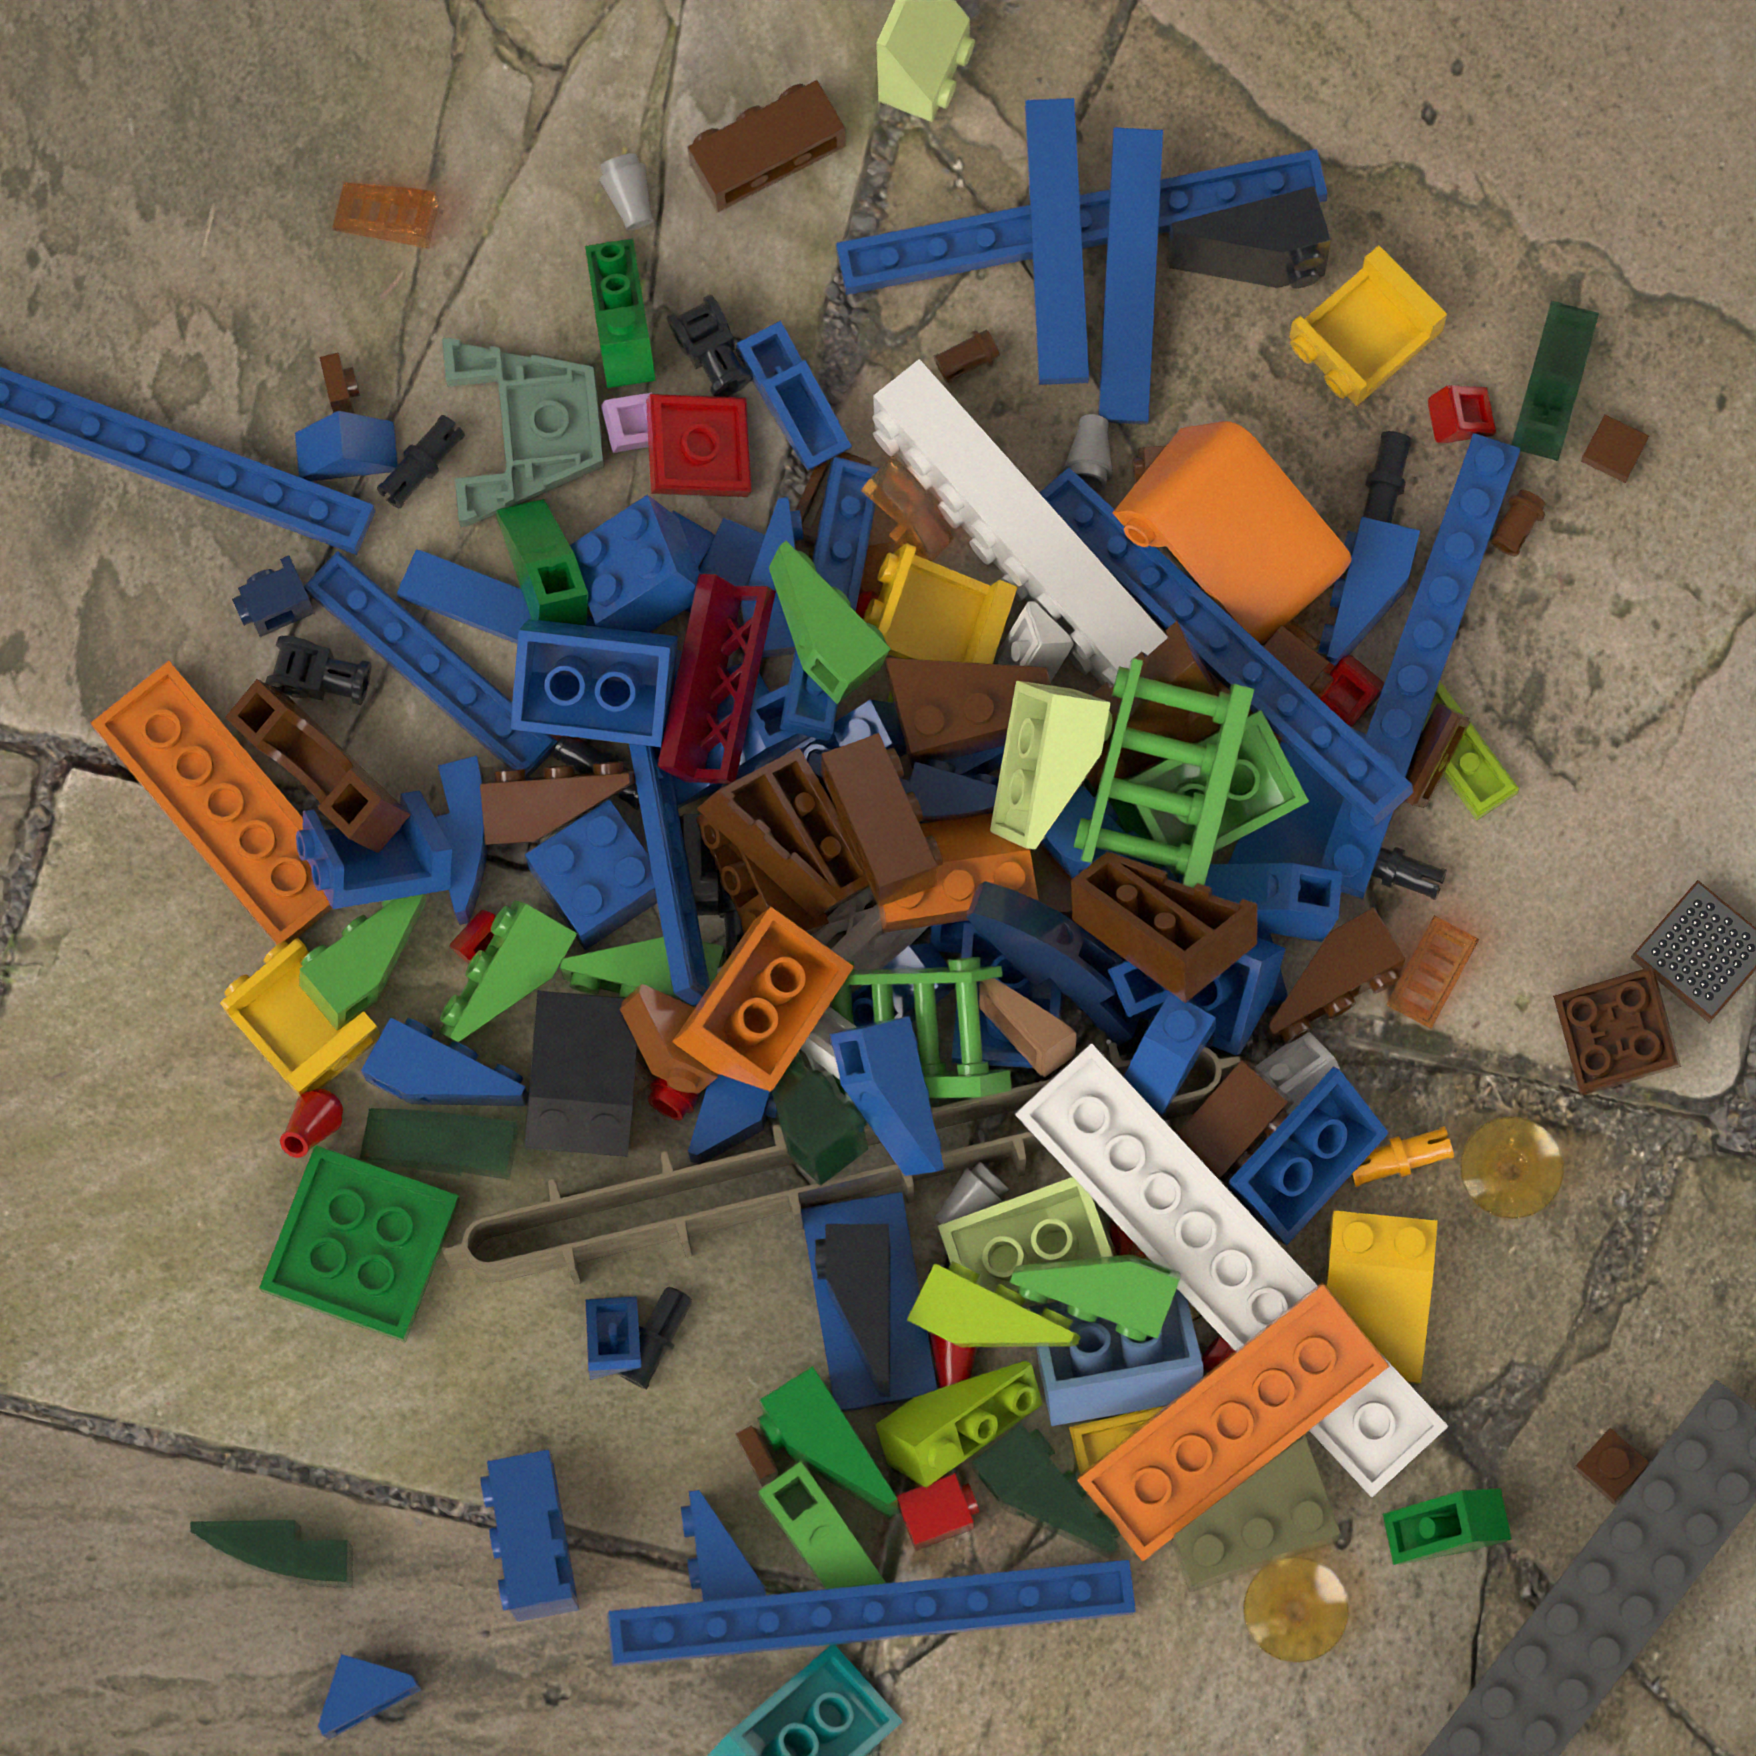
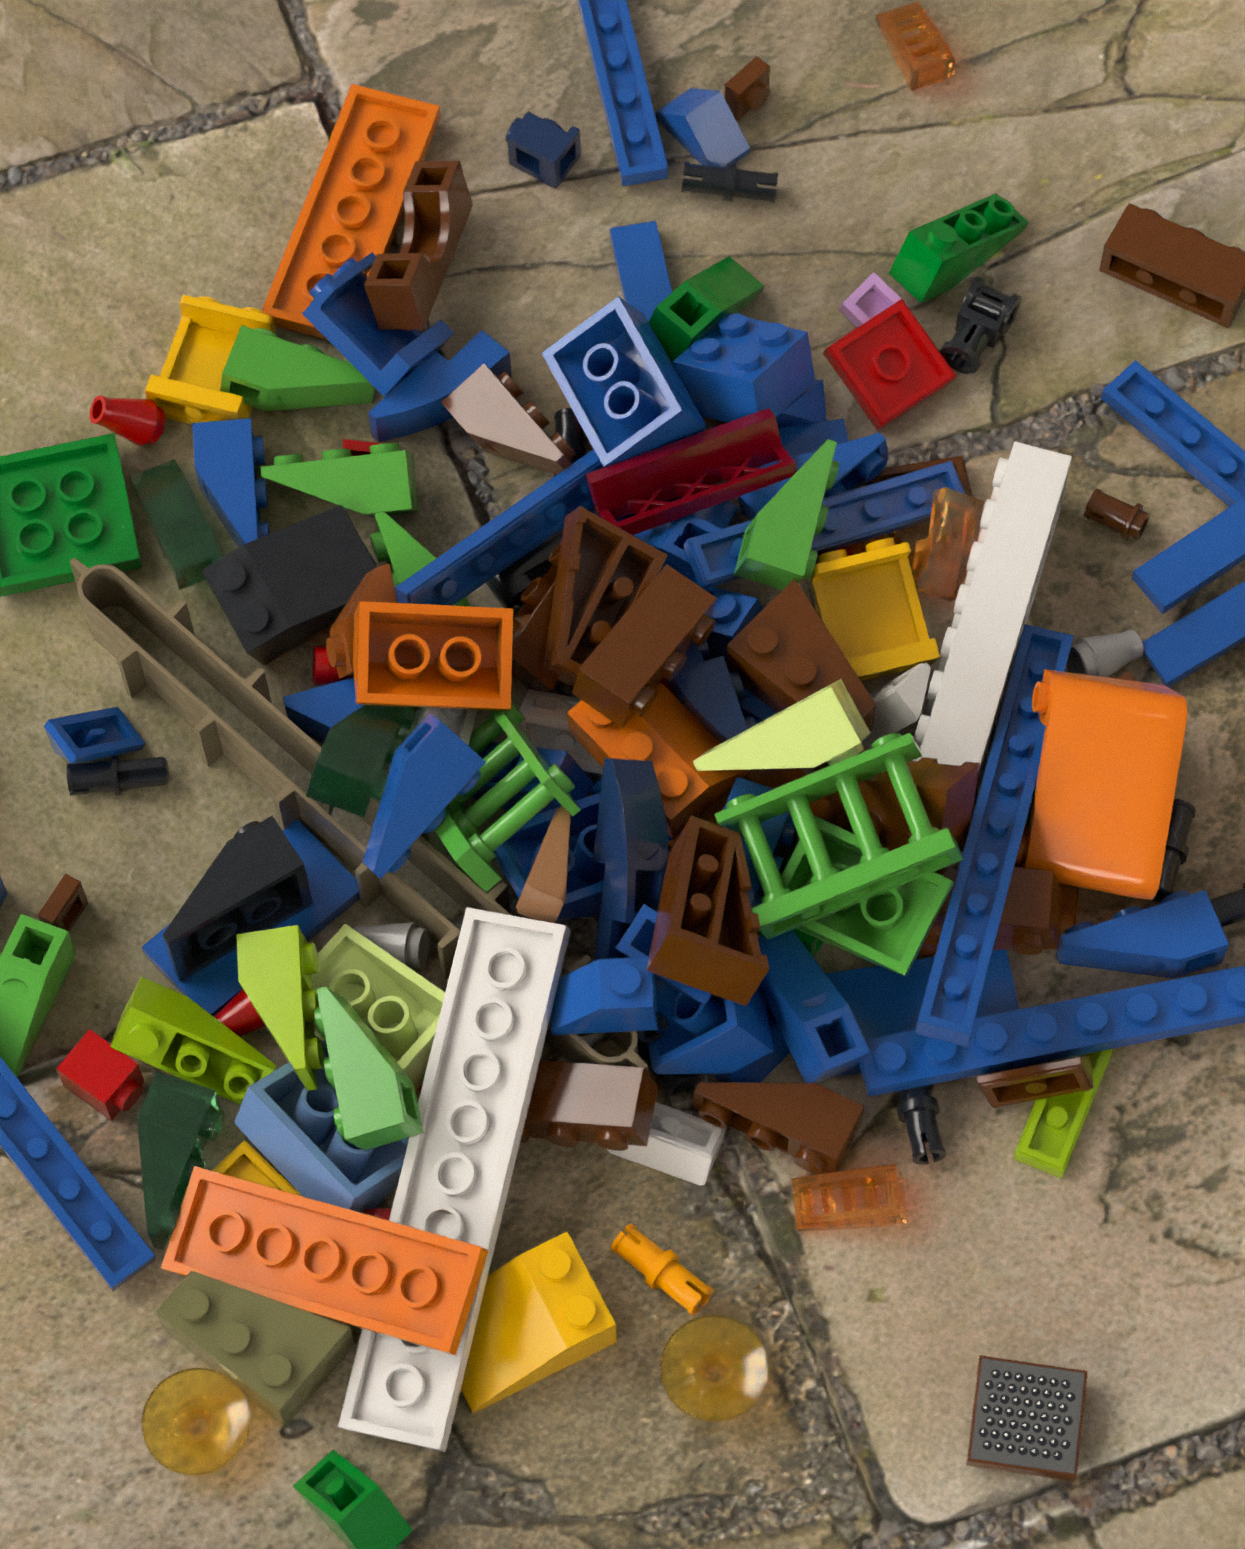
camera: 55 degrees right, 10 degrees down
black connector [265,635,372,705] -> none
blue tile [304,551,558,778] -> none
sand green wing [442,338,604,527] -> none
blue brick [525,799,657,950] -> none
light grey cone [599,153,654,230] -> none
blue slope [736,320,852,471] -> none
green slope [757,1366,899,1518] -> none
blue slope [1227,1066,1389,1246] -> none
red slope [1320,655,1385,728] -> none
reddish brown tile [1553,967,1681,1095] -> none

